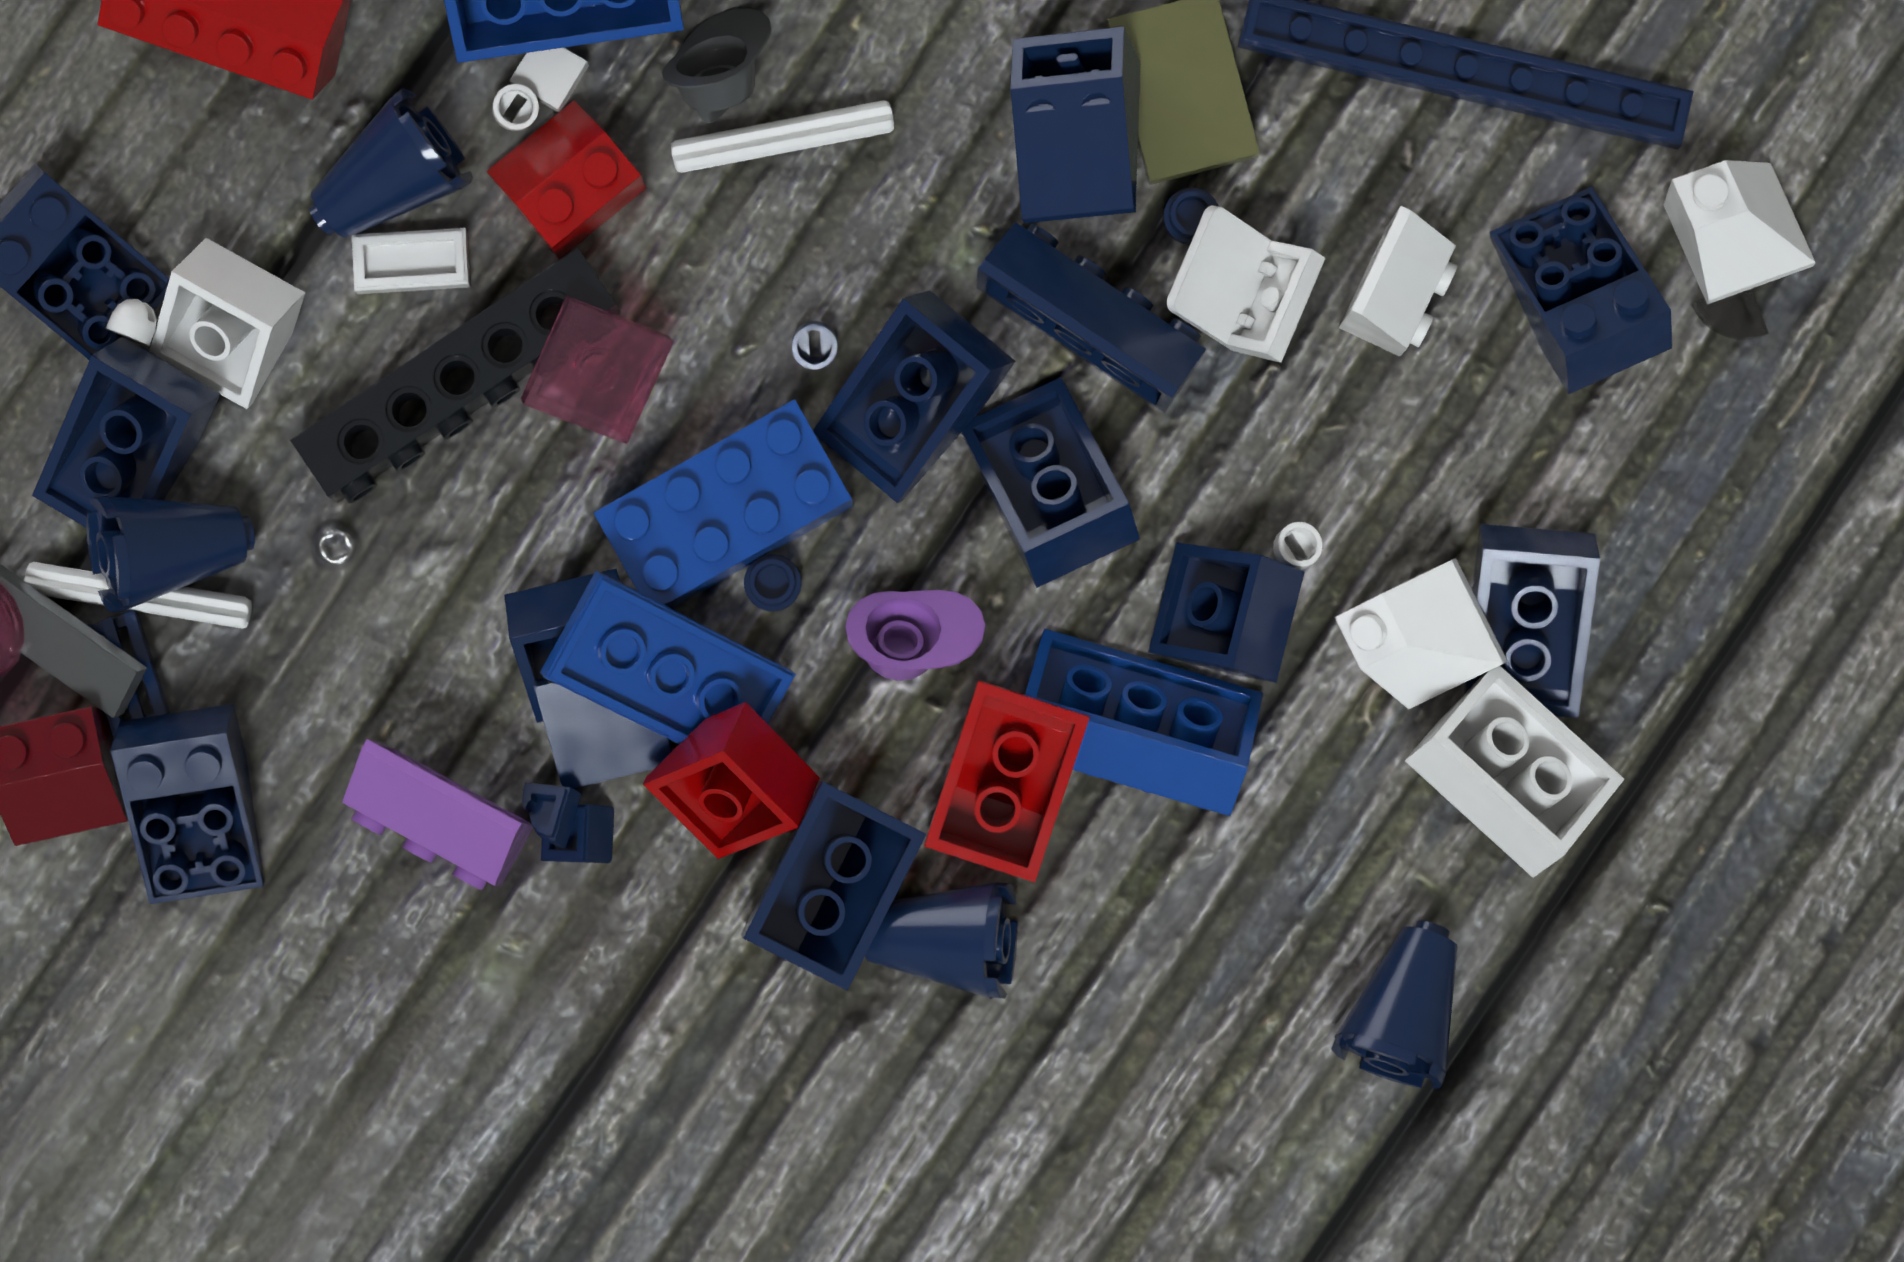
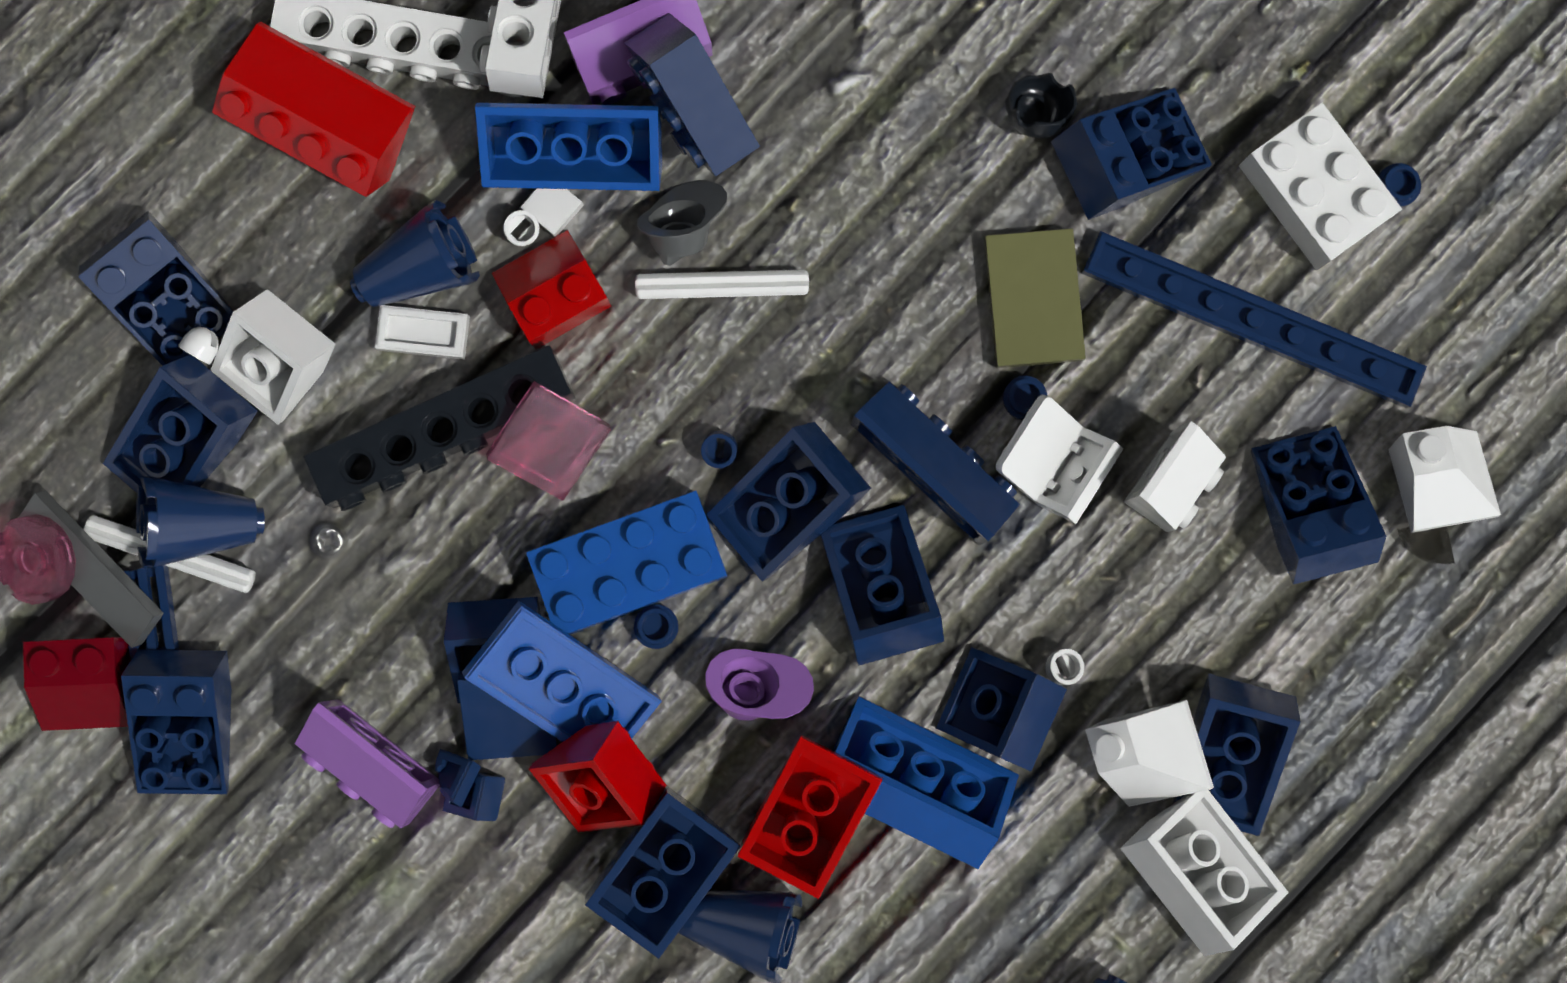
camera: 10 degrees right, 0 degrees up
dark blue slope [1010,26,1140,223] -> none

